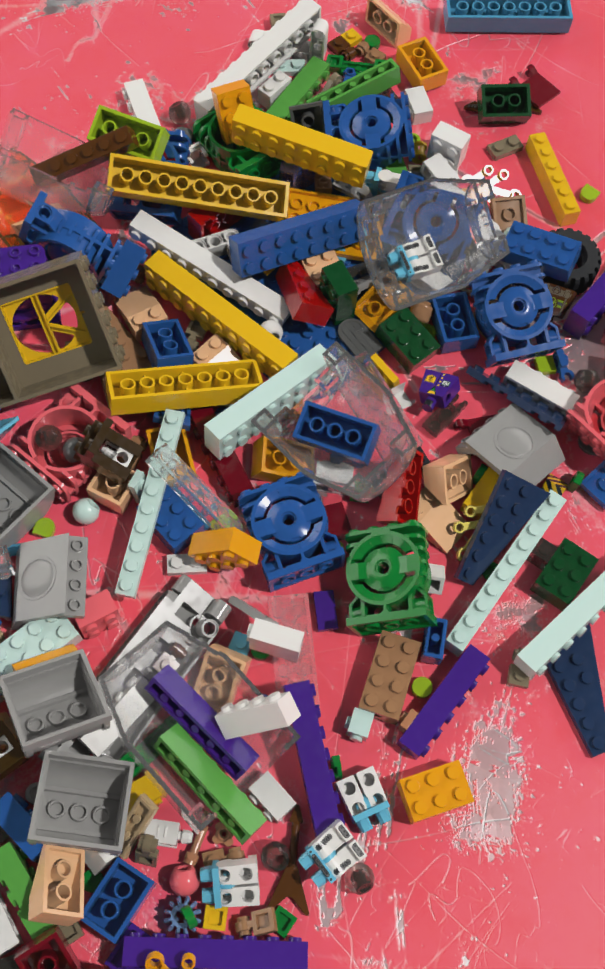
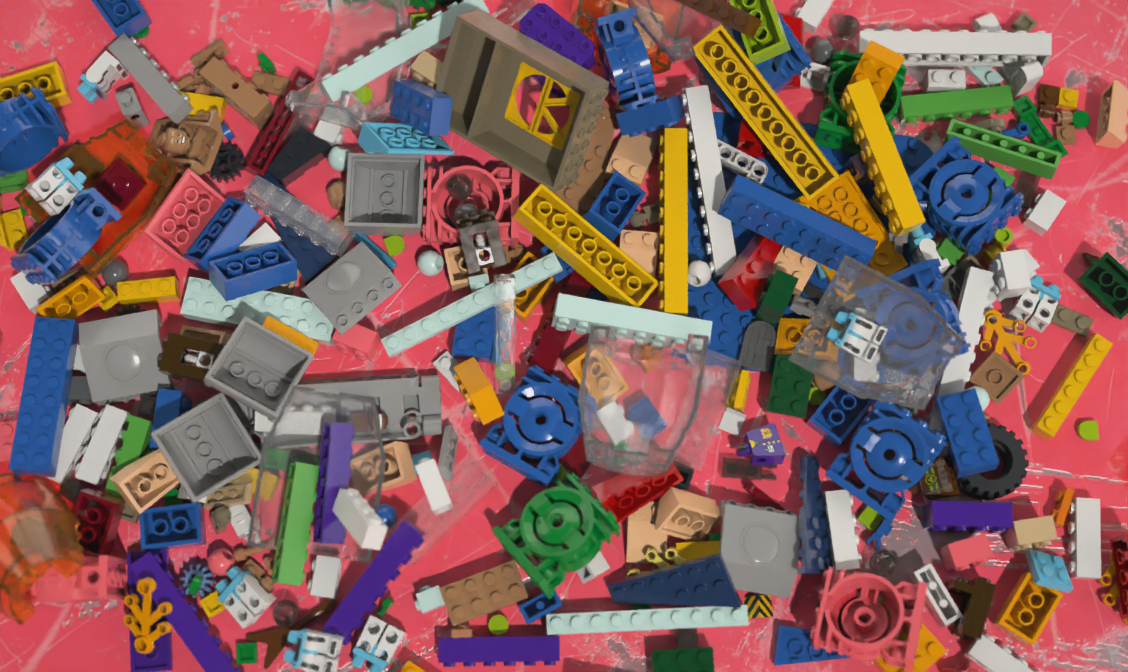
camera: 55 degrees right, 10 degrees up
medium nougat plate [235,907,278,938] -> none
dark grey slope [289,101,325,134] -> none
blue brick [292,400,382,466] -> none
dark purple tile [313,590,338,632] -> none
light orange brick [395,36,449,91] -> none
green tile [567,471,585,493] -> none
none -> white hips [1009,275,1062,333]

